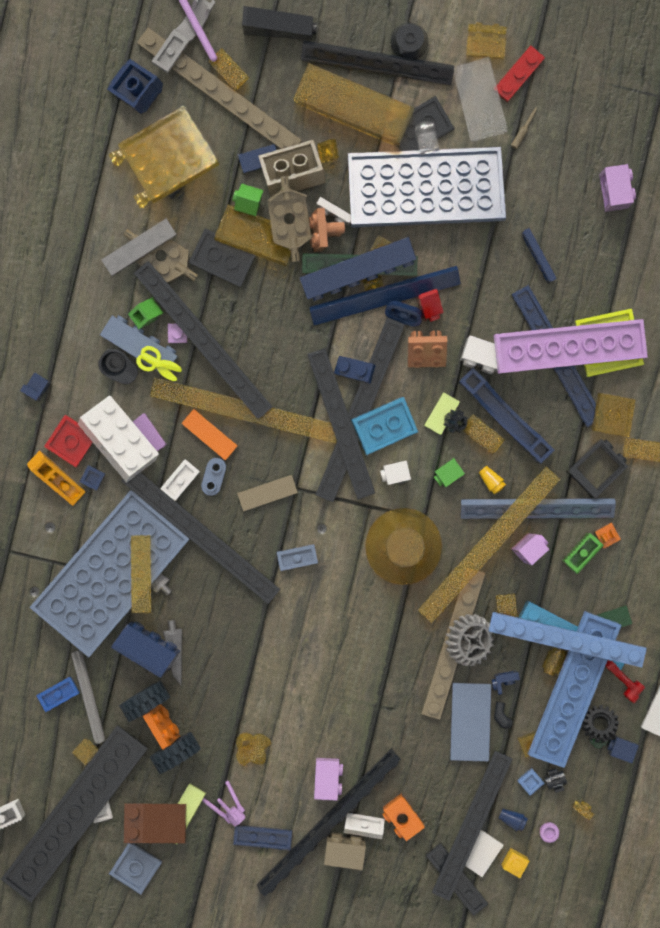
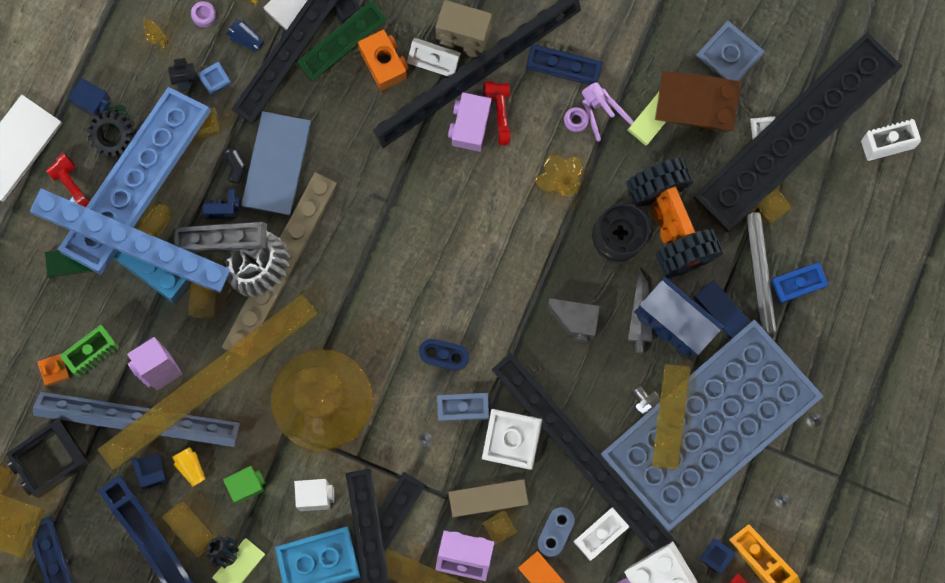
camera: 175 degrees left, 10 degrees down
none -> dark blue panel [131,453,168,490]
none -> flat silver tile [174,222,267,253]
none -> dark green plate [296,0,387,81]
none -> dark blue plate [419,339,469,371]
none -> lavender brick [435,531,494,581]
none -> white tile [482,409,542,470]
none -> clear yellow plate [482,510,517,546]
none -> red brick [483,81,510,145]
none -> flat silver slope [548,298,600,343]
none -> lavender plate [564,107,589,132]
none -> black wheel [591,203,650,262]
none -> dark blue tile [694,280,751,339]

